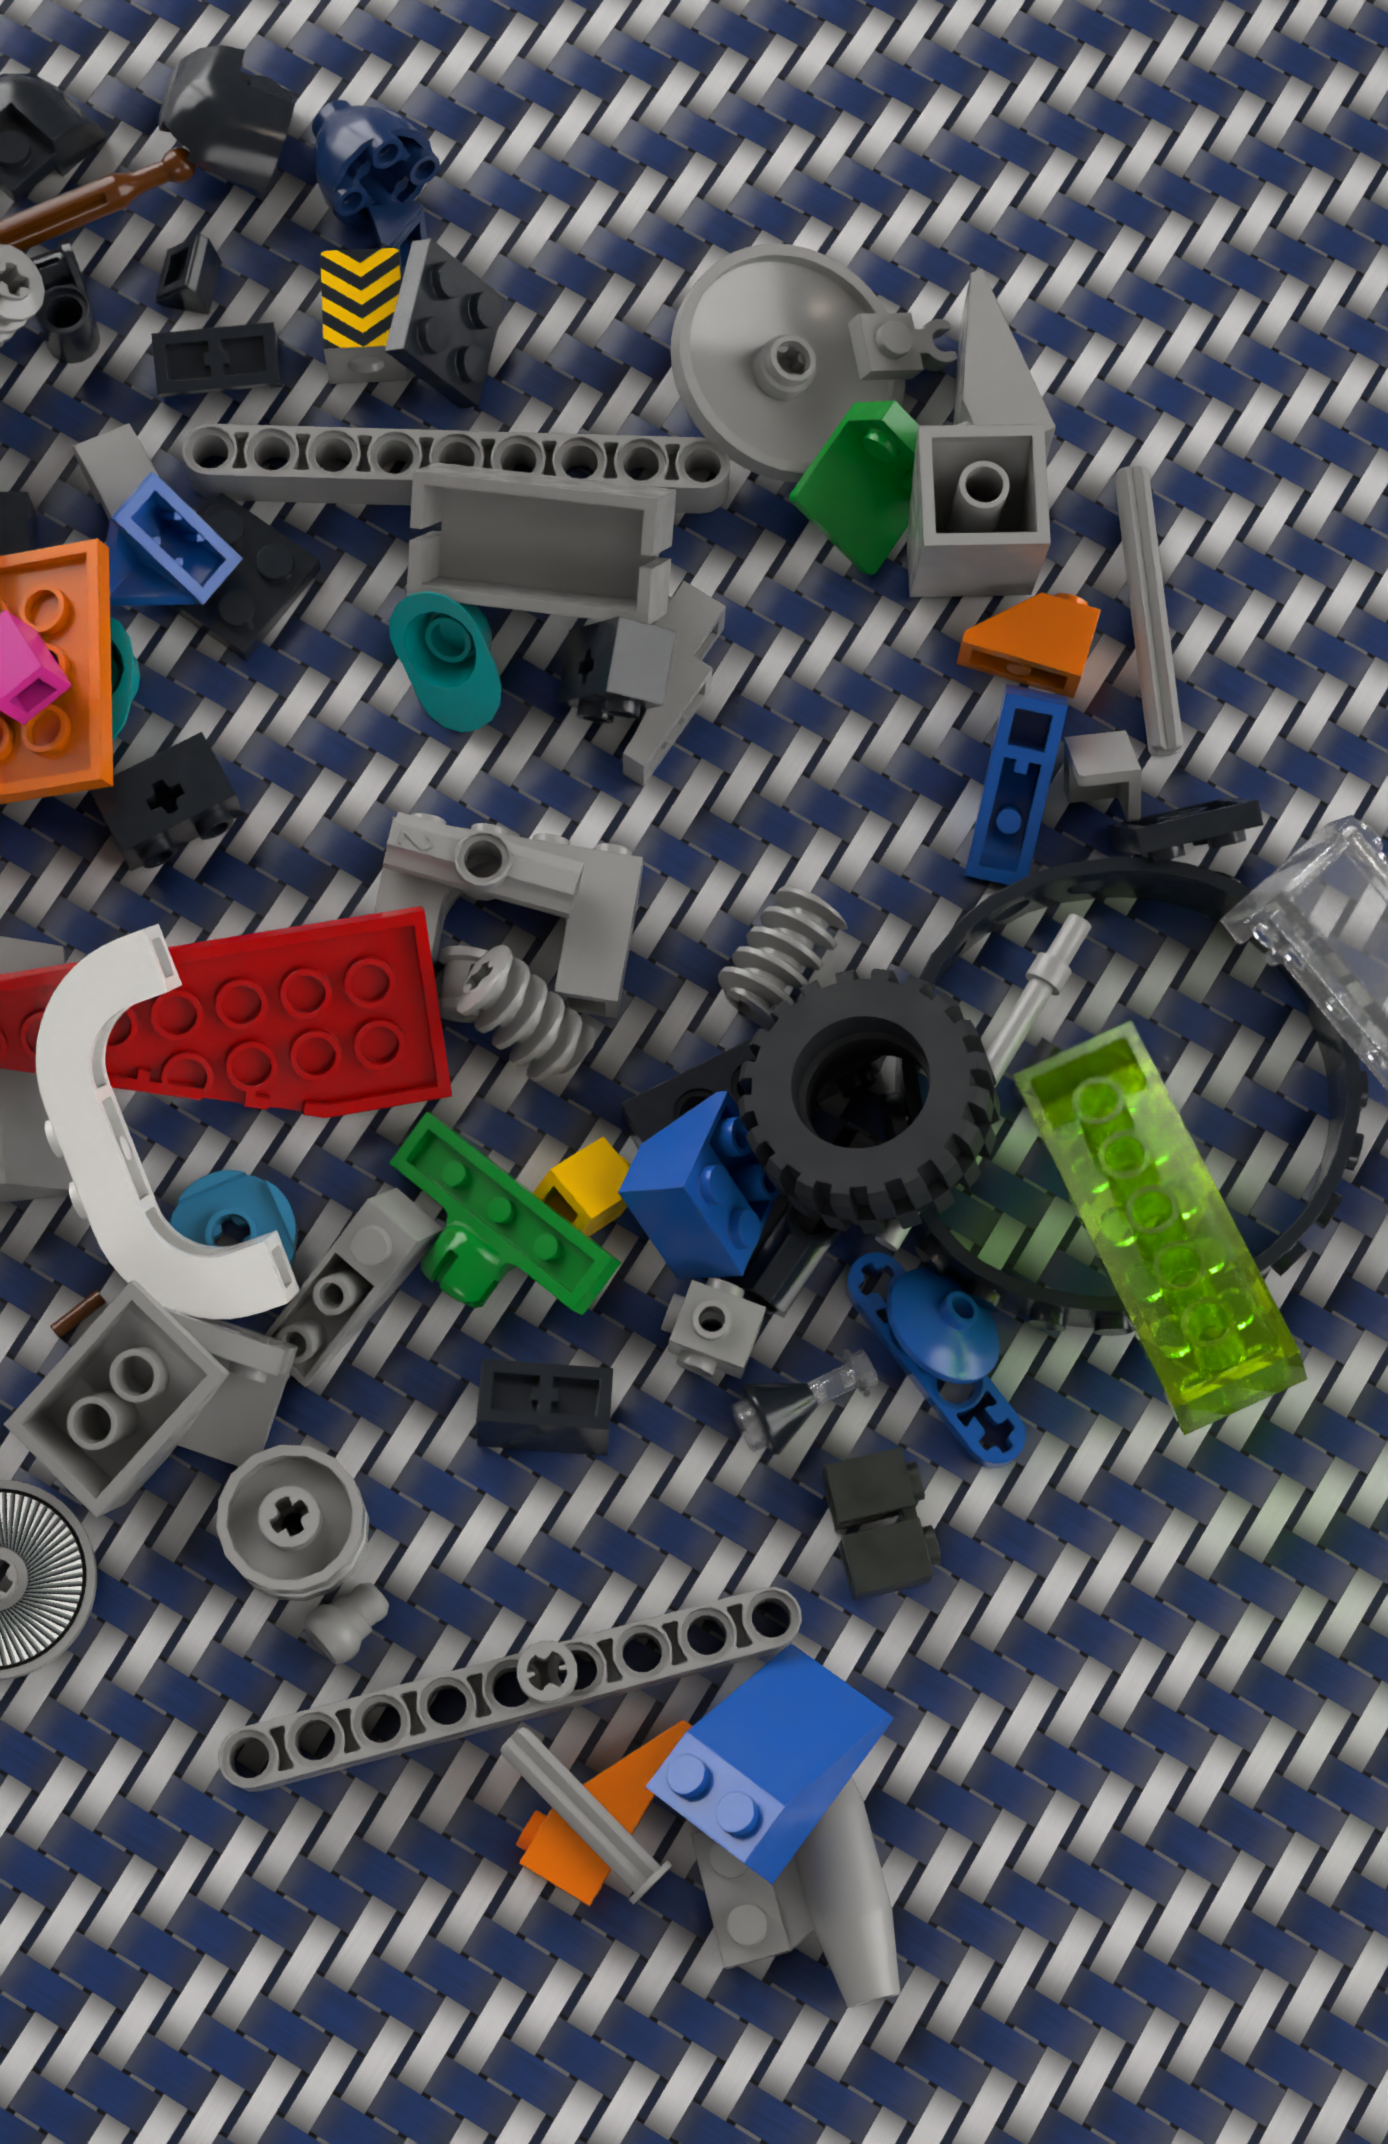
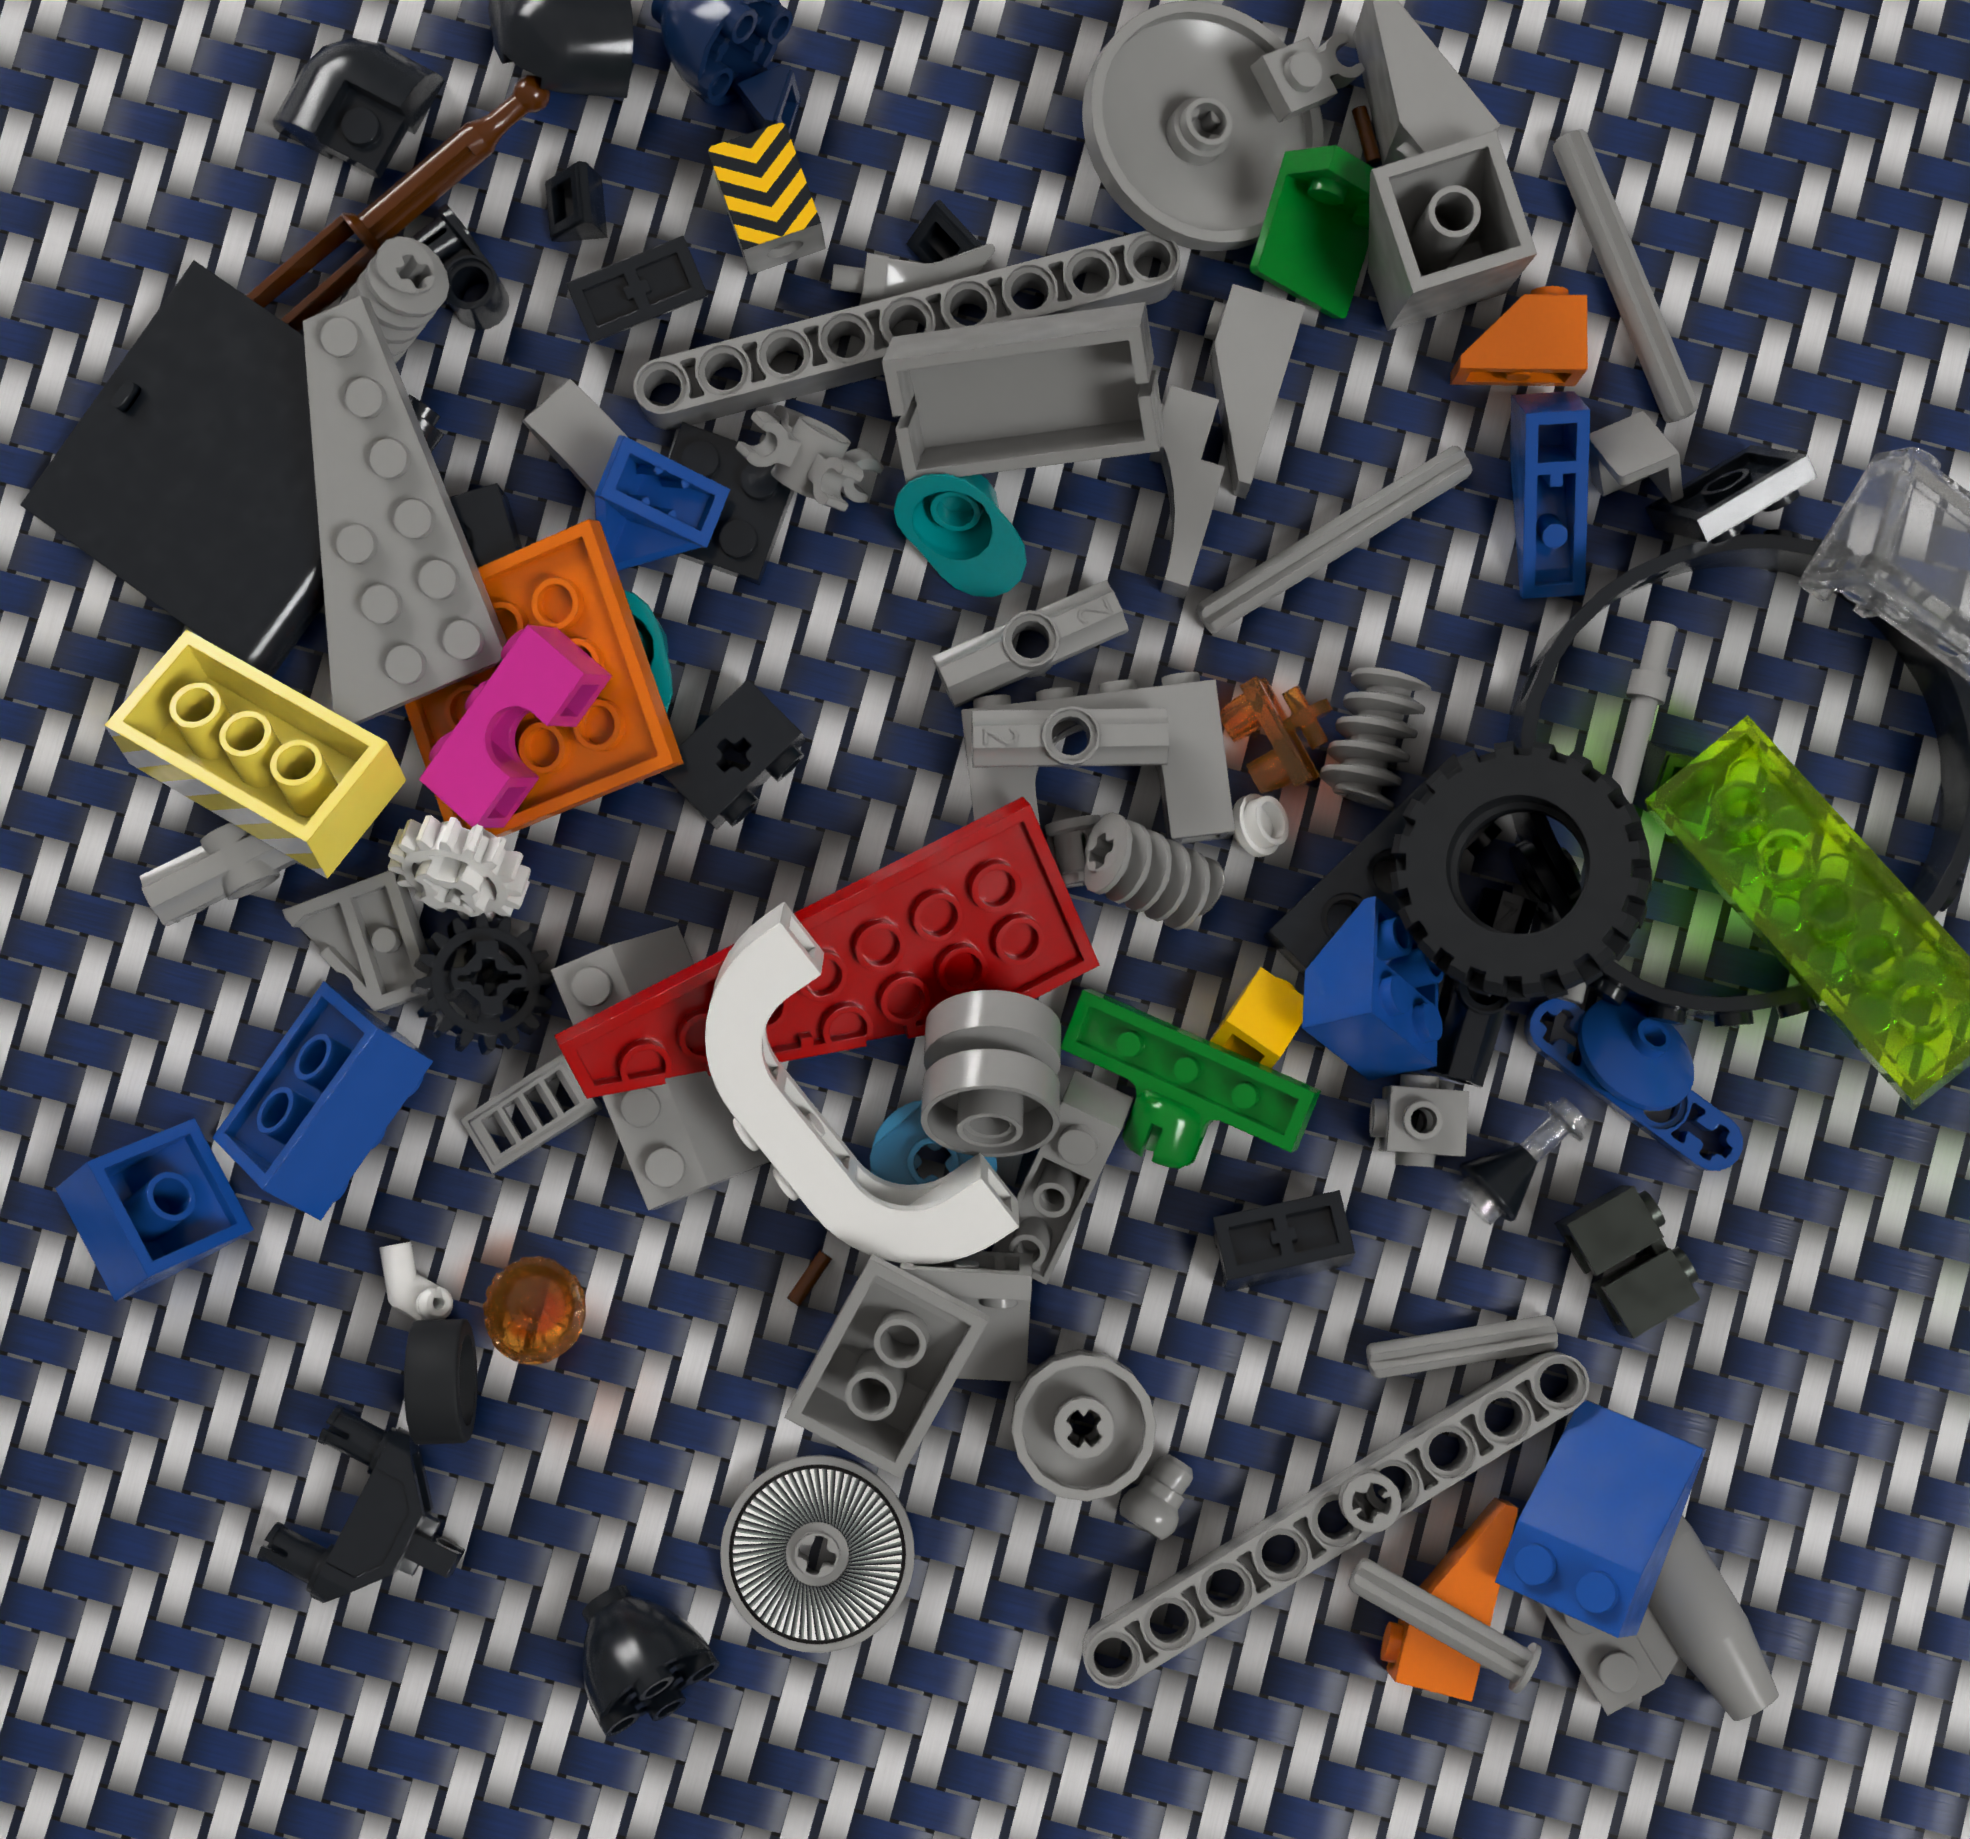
camera: 10 degrees left, 10 degrees up
black plate [385,238,505,409] -> none
black brick [557,616,676,724] -> none
none -> light grey pin [736,405,884,512]
none -> light grey bar [830,244,995,305]
none -> black slope [906,200,982,263]
none -> light grey wheel [921,990,1061,1157]
none -> light grey piece [932,580,1129,708]
none -> light grey axle [1196,446,1473,633]
none -> light grey slope [1204,284,1305,499]
none -> clear orange hips [1220,676,1333,794]
none -> white plate [1233,794,1289,857]
none -> reddish brown piece [1352,105,1381,165]
none -> light grey axle [1366,1315,1558,1379]

